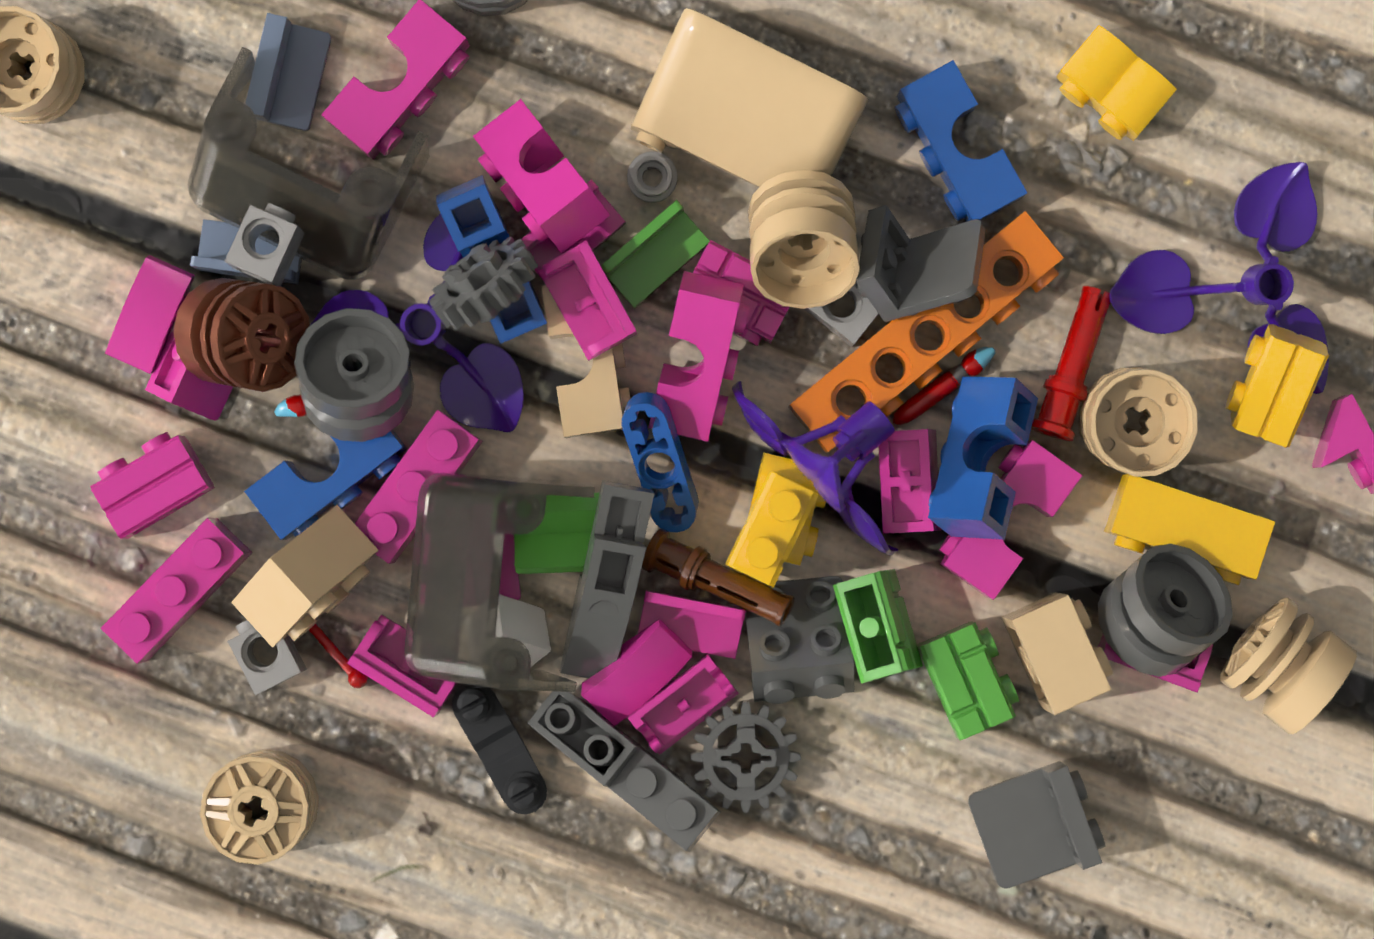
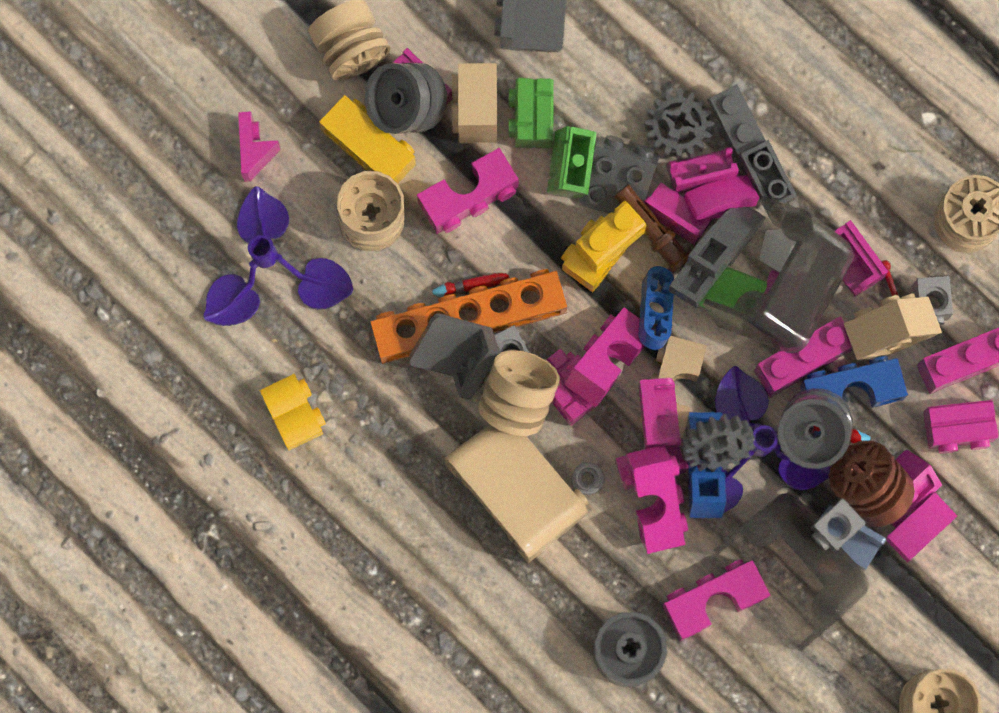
camera: 155 degrees left, 10 degrees down
sand blue panel [243,13,332,131] -> none
black piece [452,681,547,814] -> none
bright green panel [601,200,709,309] -> none
dark purple plant [732,381,898,555] -> none
dark pink hinge [878,429,941,534] -> none
blue arch [894,60,1027,222] -> none
blue arch [928,377,1038,540] -> none
red pin [1031,286,1110,442] -> none
yellow brick [1225,324,1329,448] -> none

